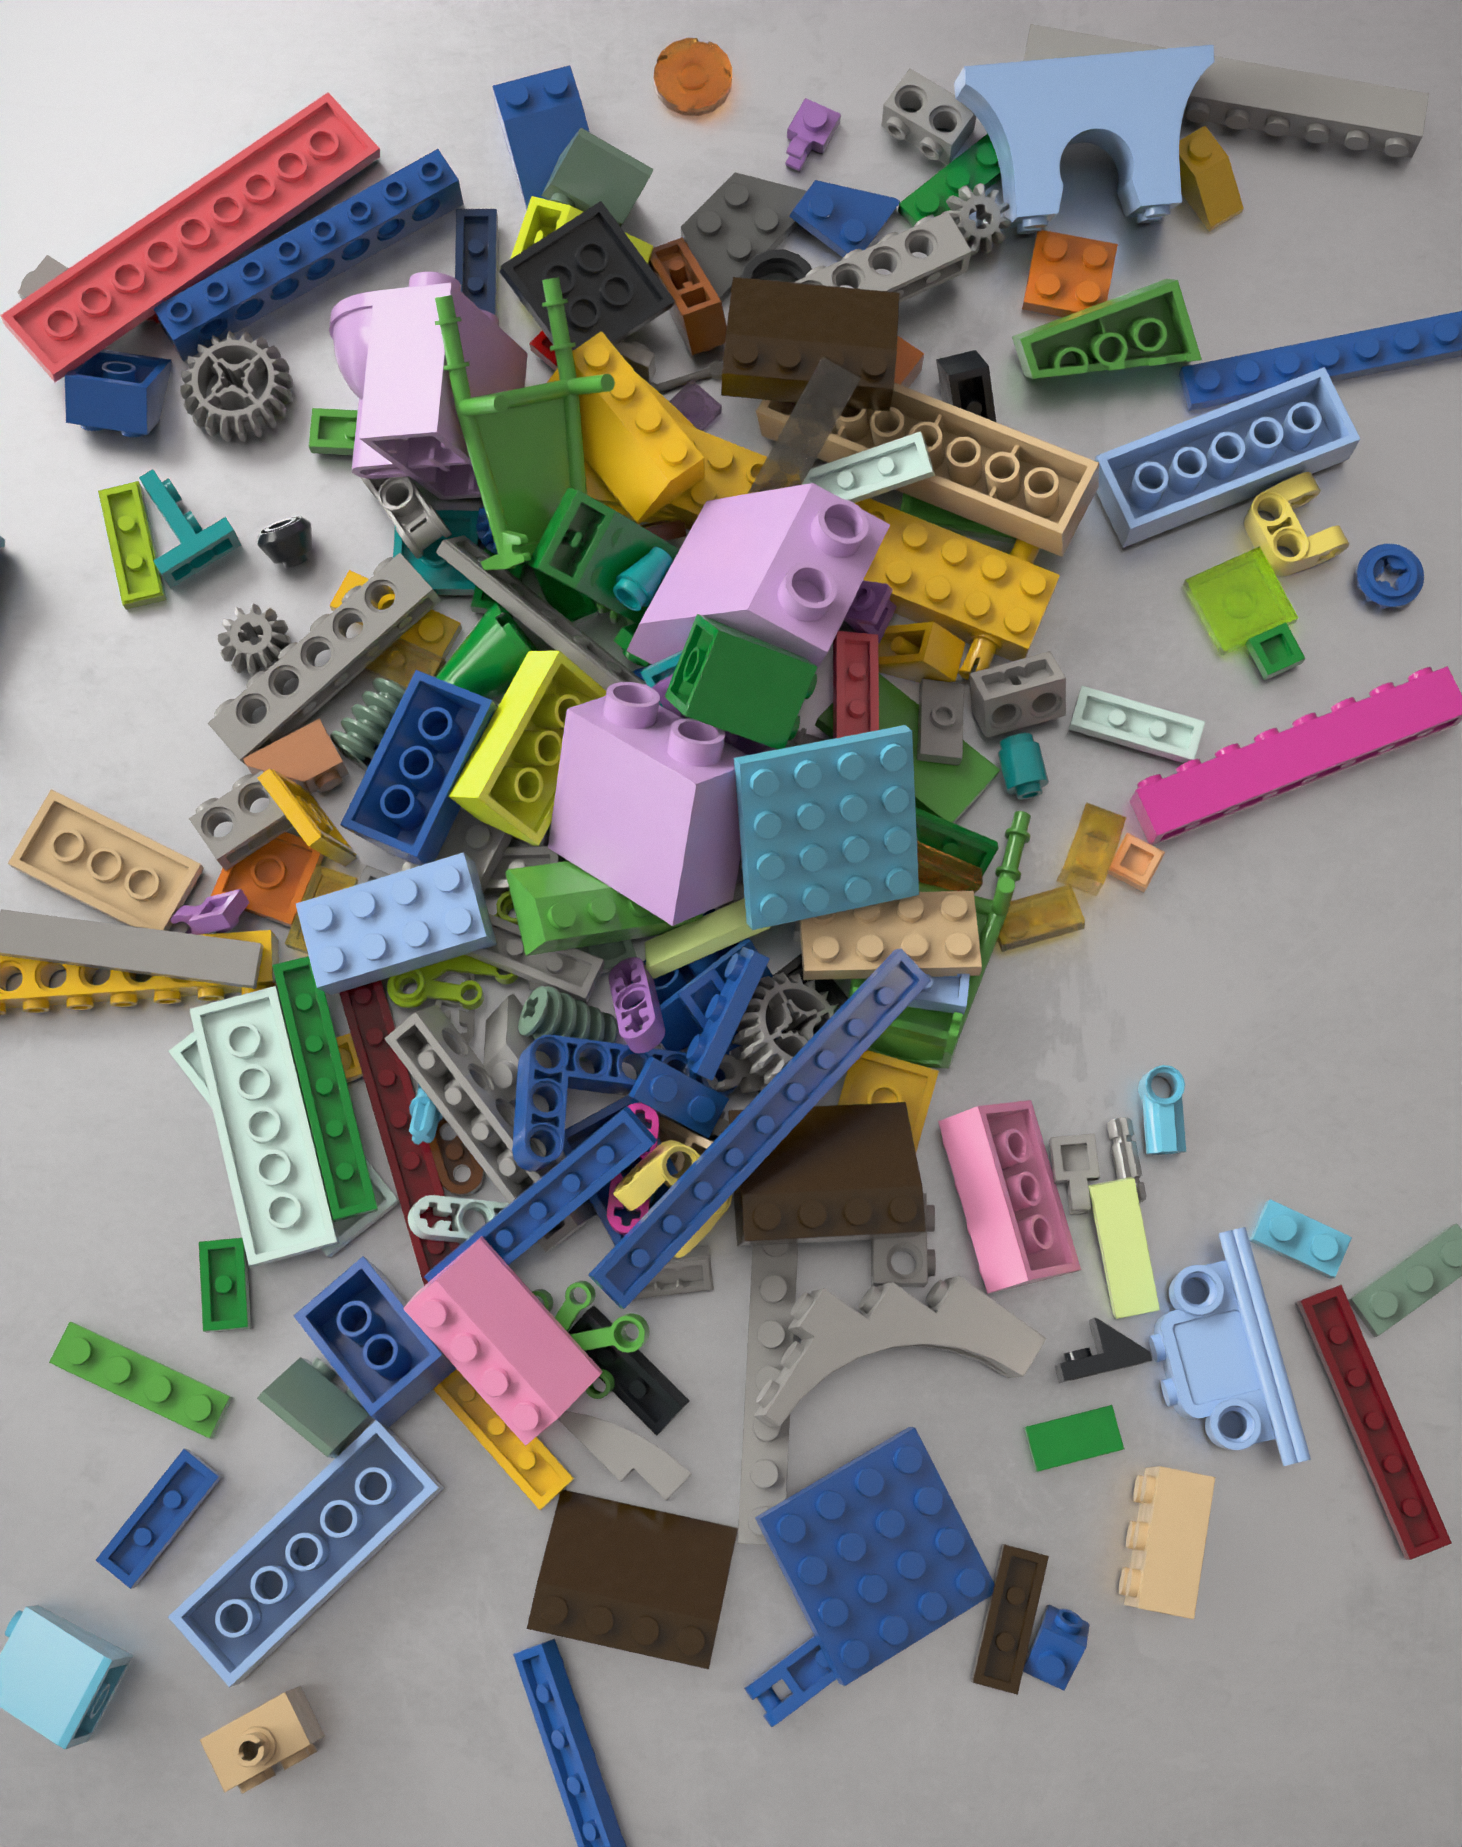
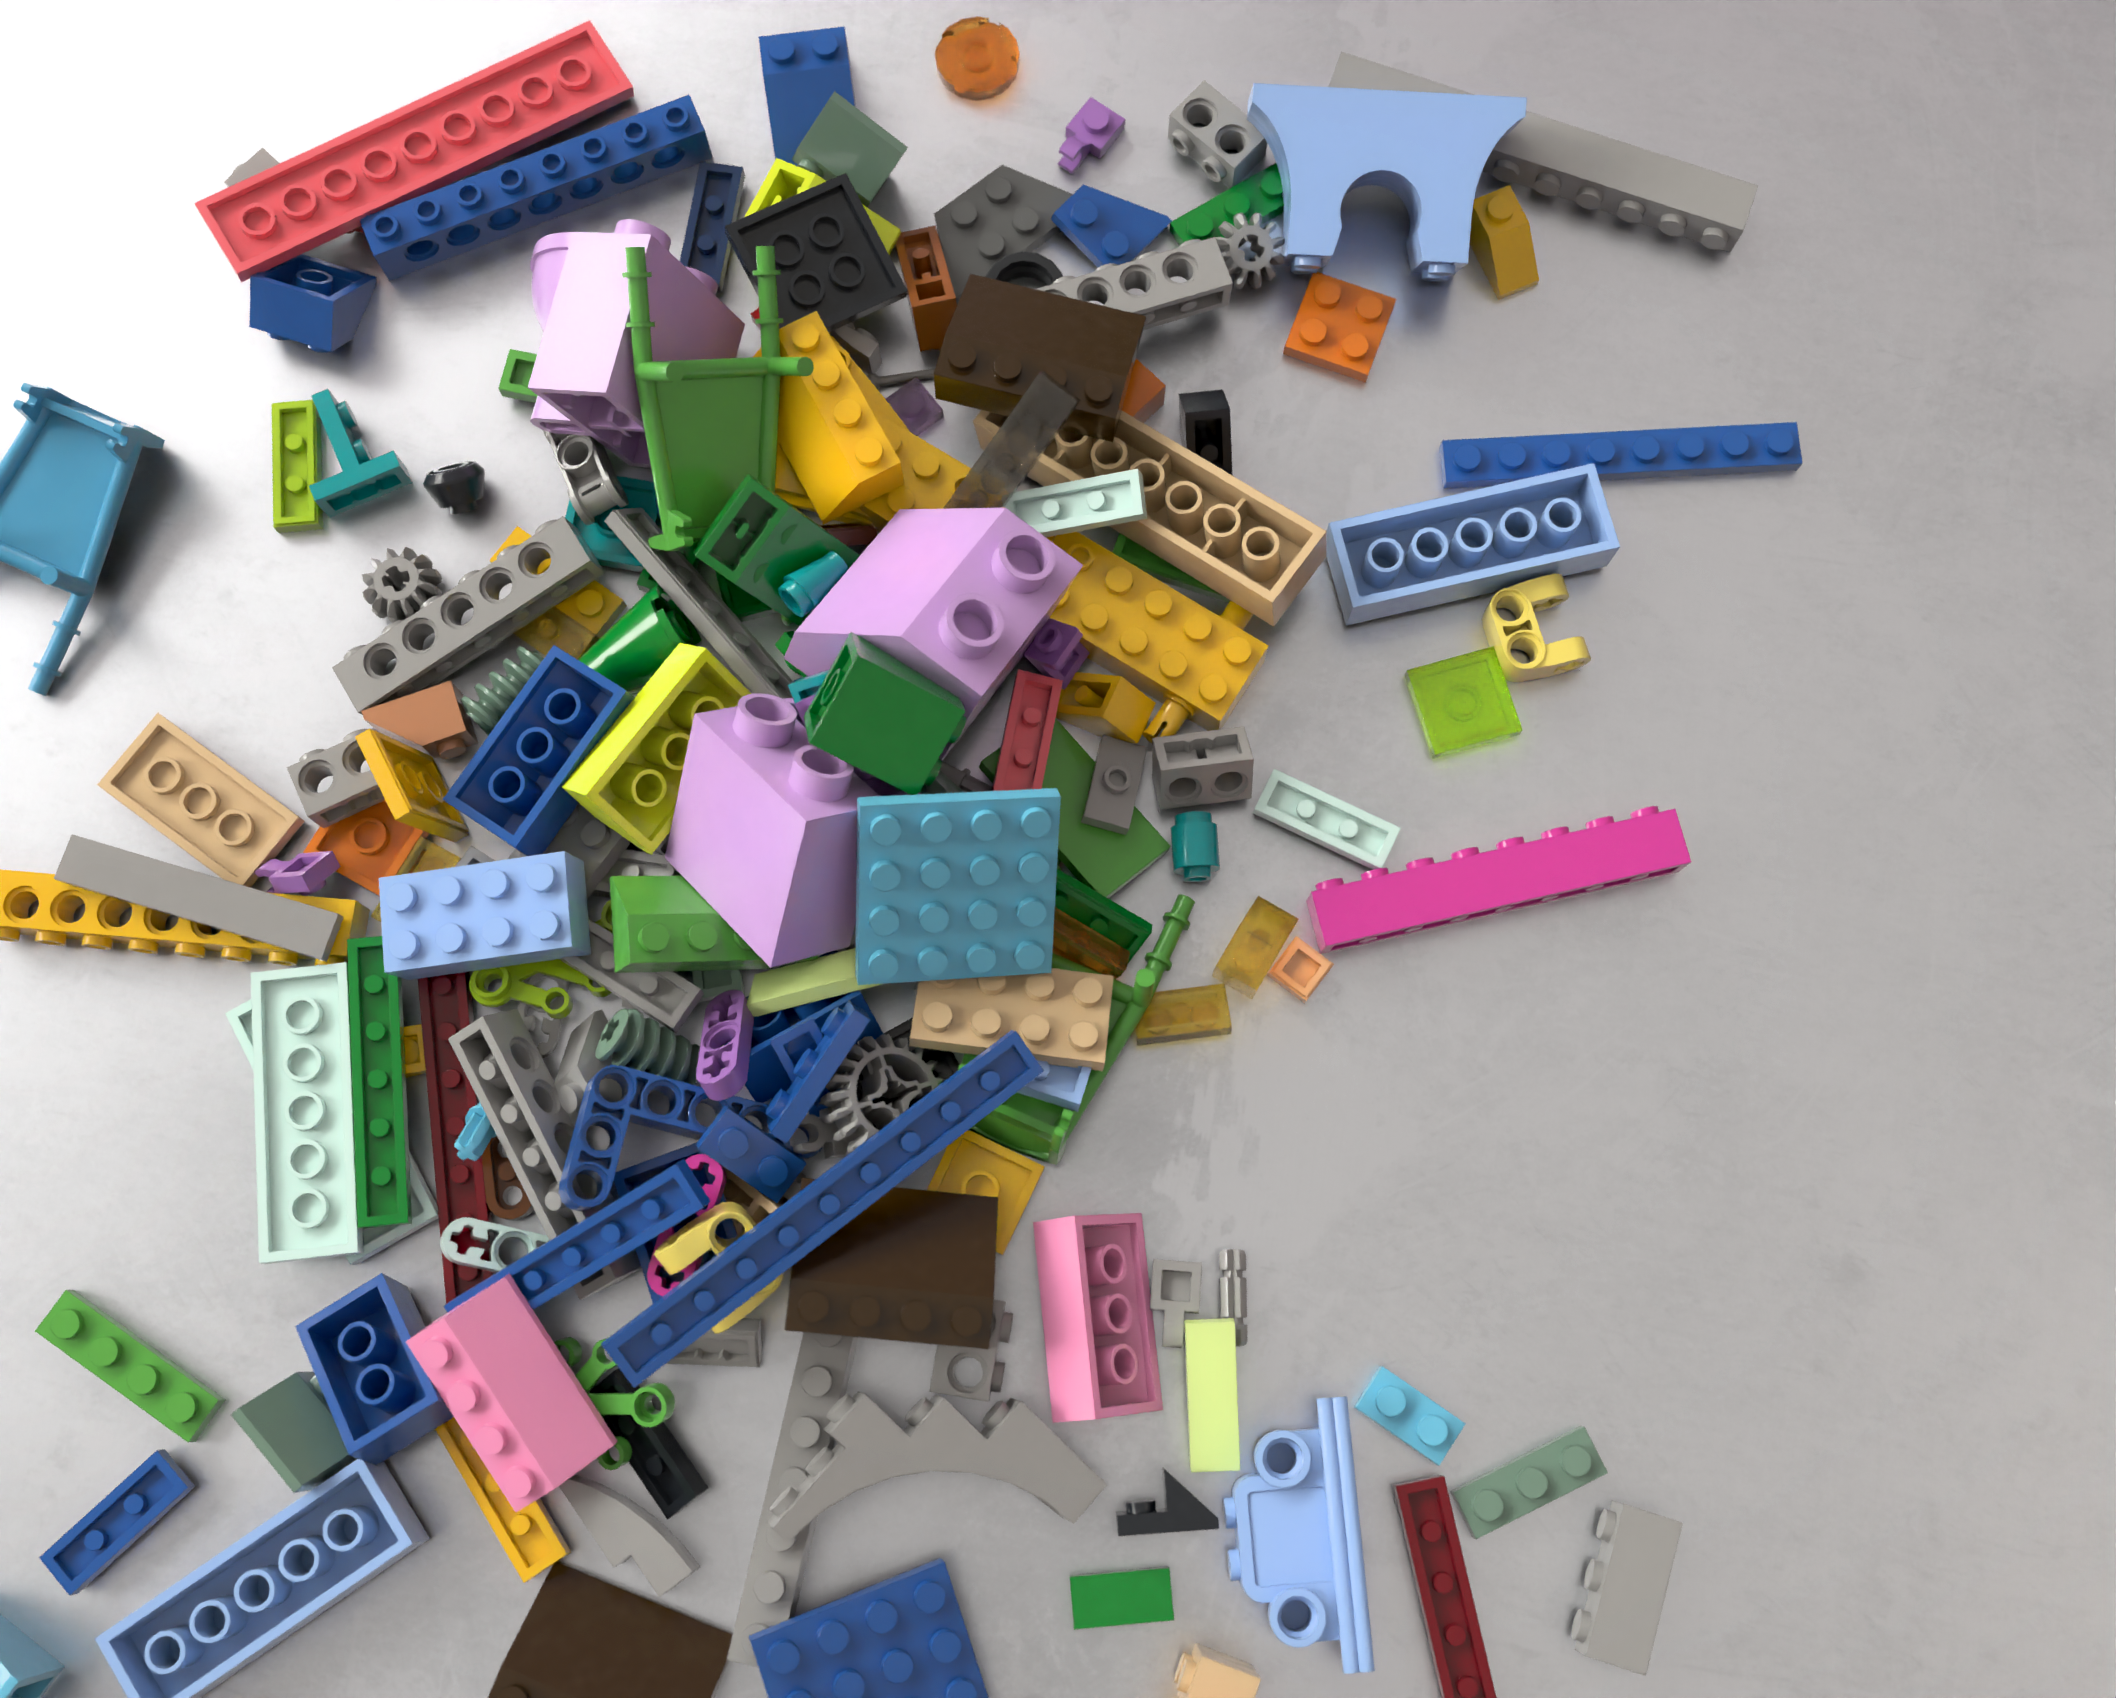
camera: 10 degrees right, 0 degrees up
light grey gear [180,331,293,443] -> none
green plate [199,1238,251,1333] -> none
bright green wedge [1012,279,1202,379] -> none
medium azure piece [1138,1065,1186,1155] -> none
green plate [1245,622,1306,680] -> none
blue gear [1355,544,1424,609] -> none

